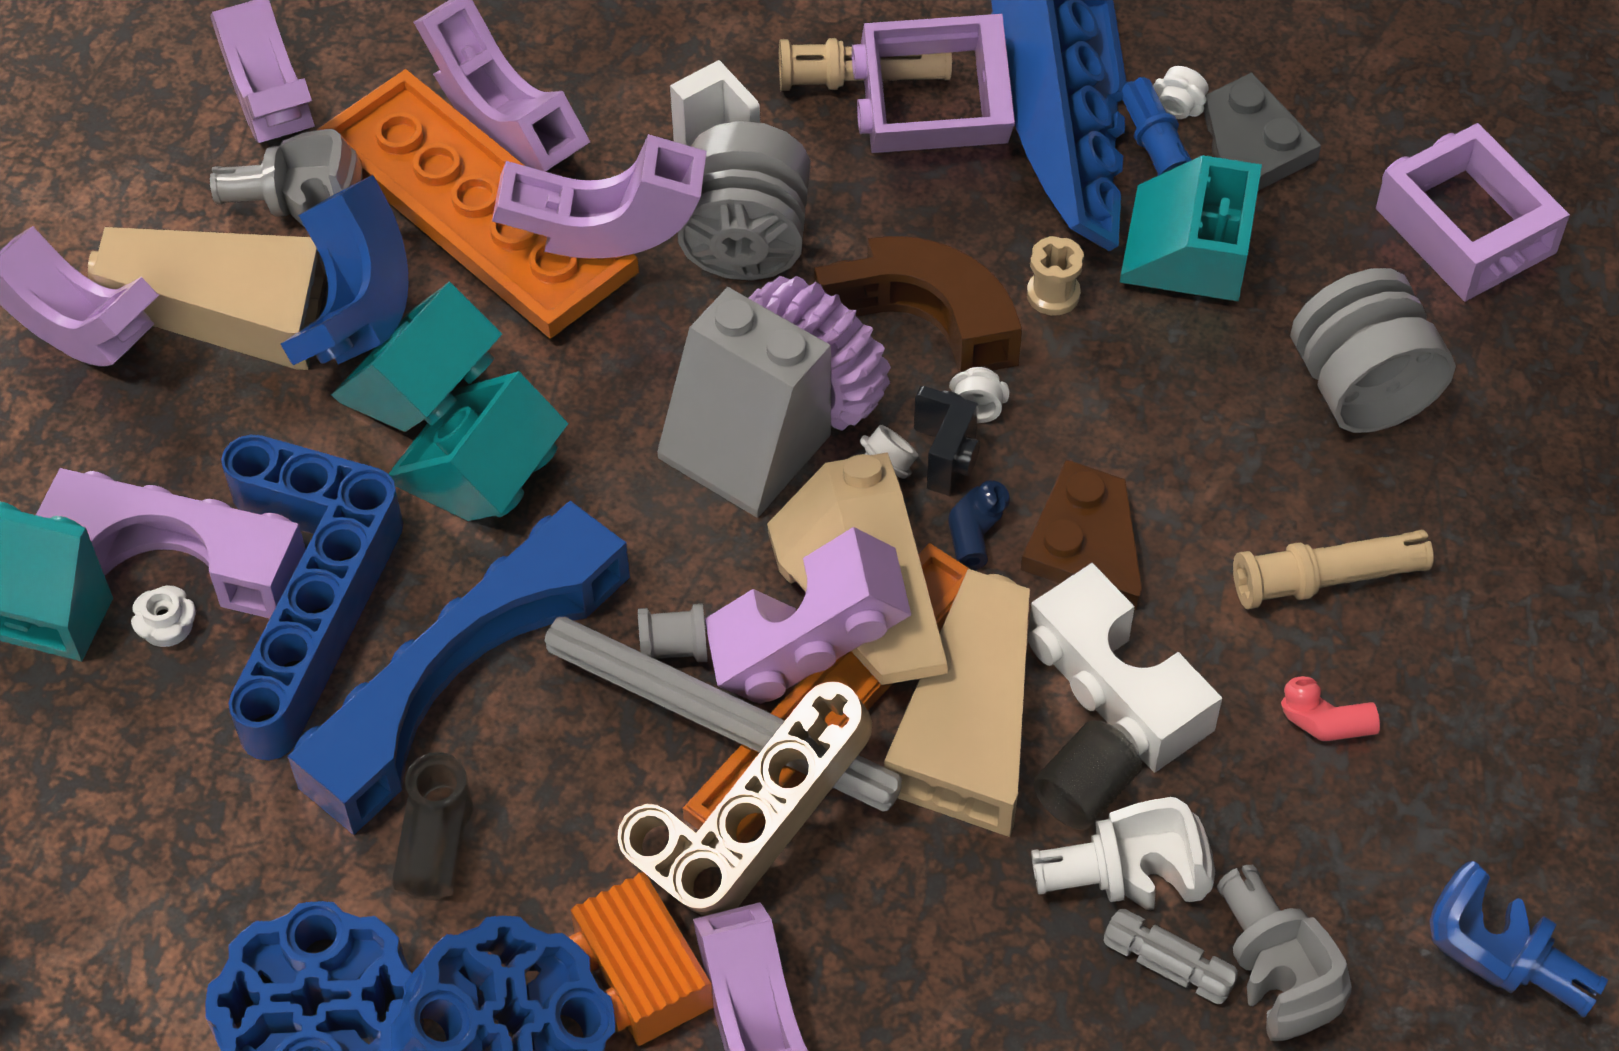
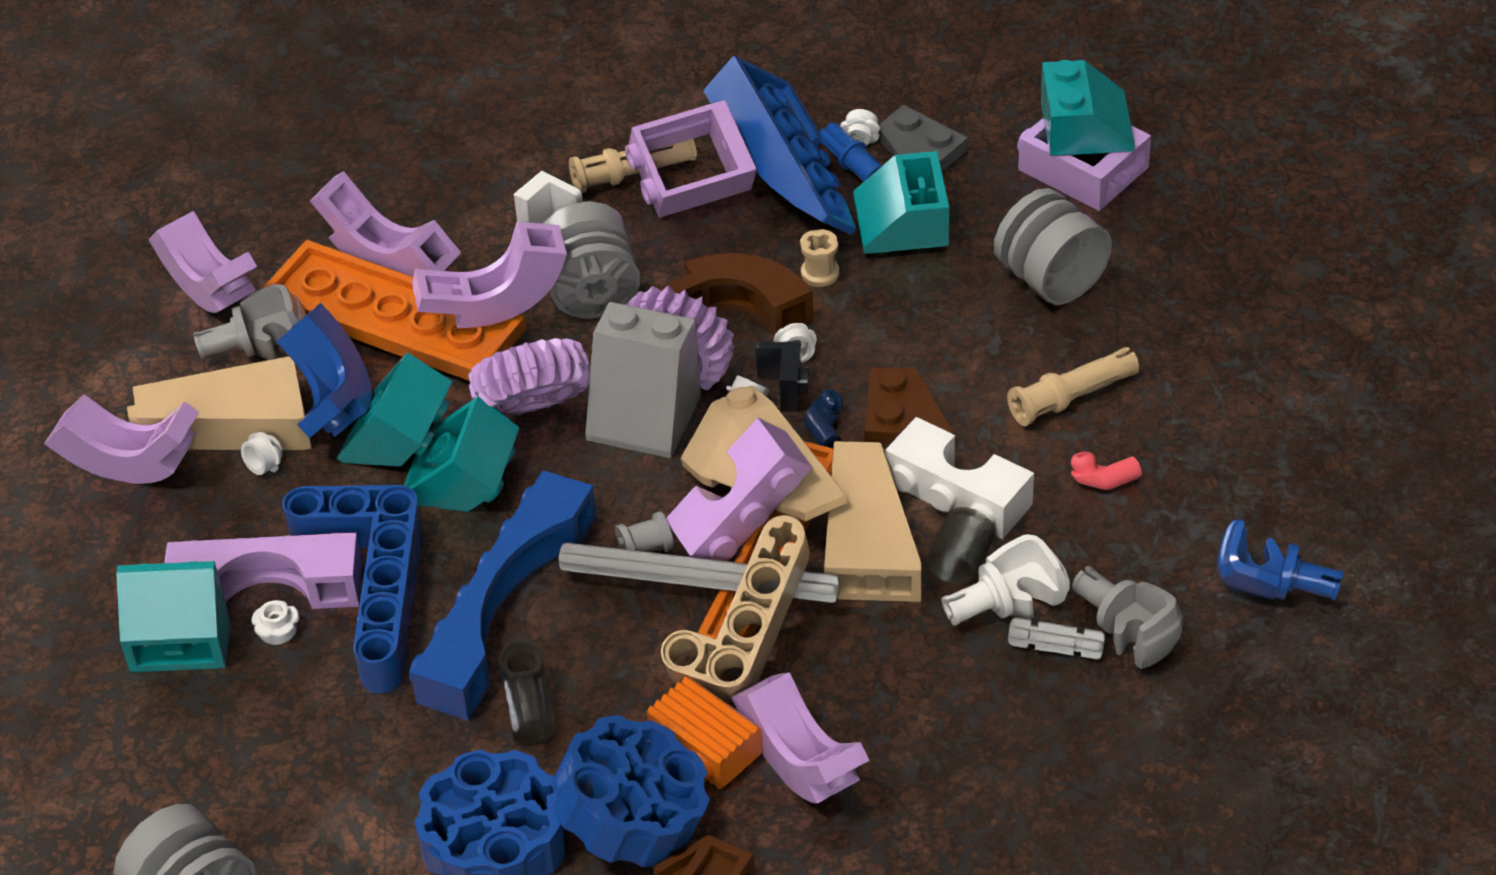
camera: 15 degrees left, 10 degrees down
none -> white plate [241,432,283,475]
none -> lavender gear [468,338,591,417]
none -> teal slope [1041,60,1135,156]

